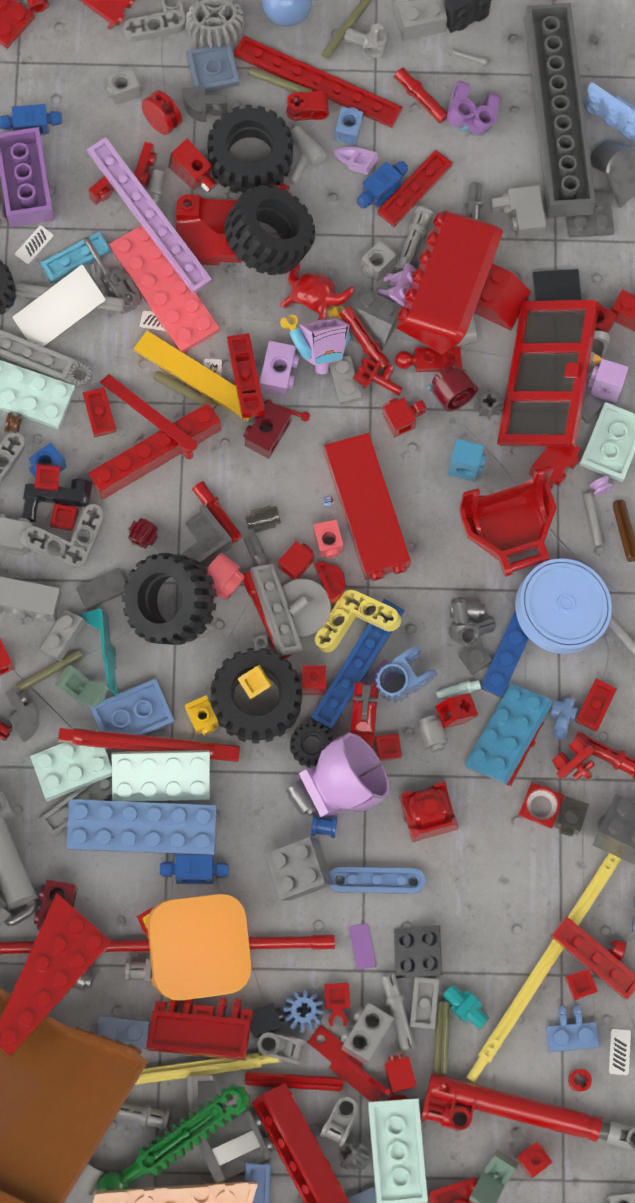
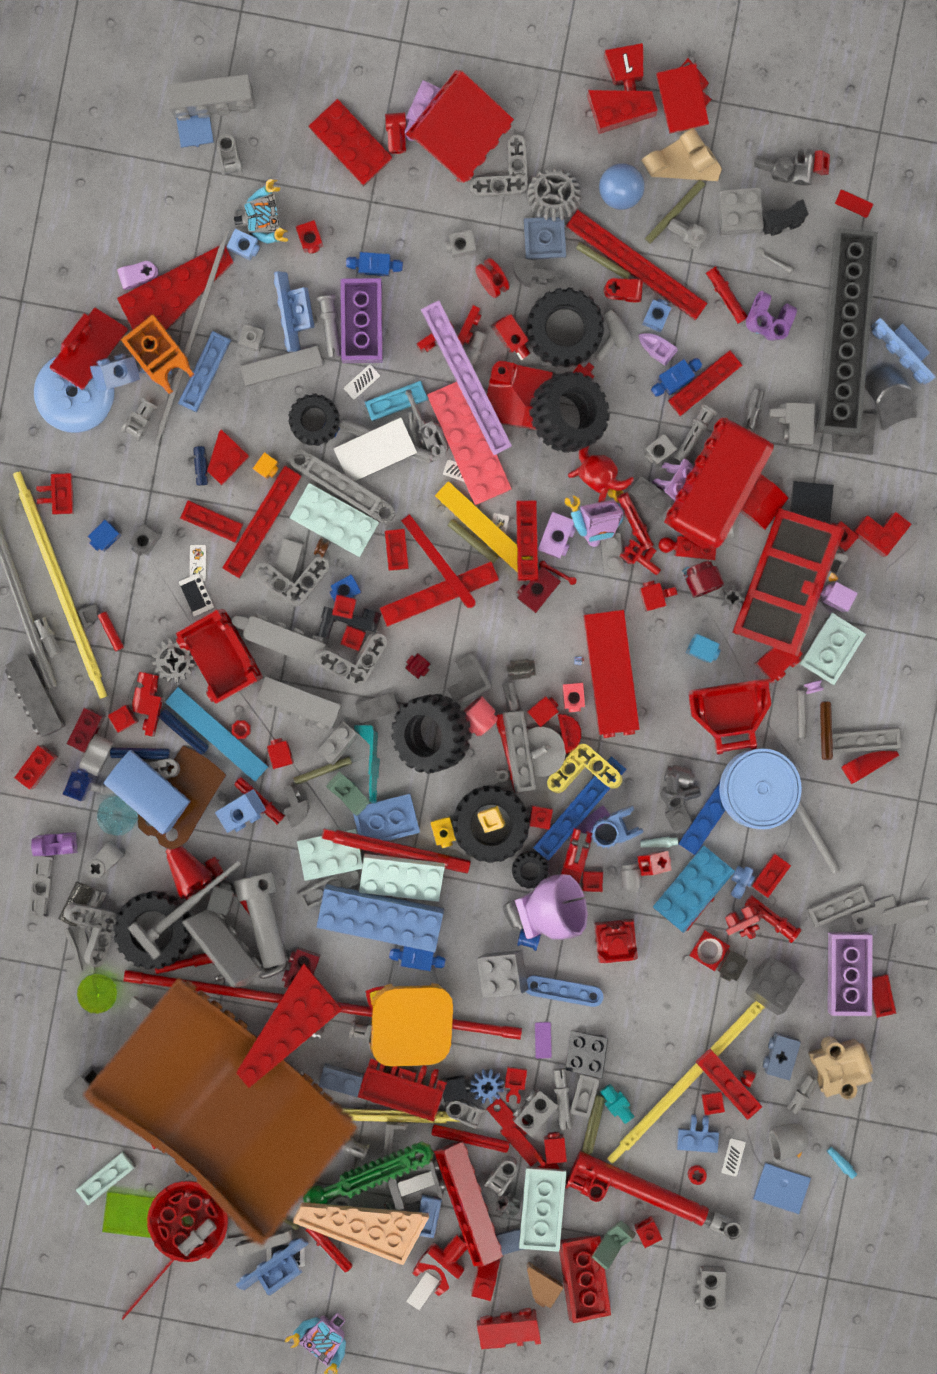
camera: 15 degrees right, 15 degrees up
red axle [192,481,242,544] -> none

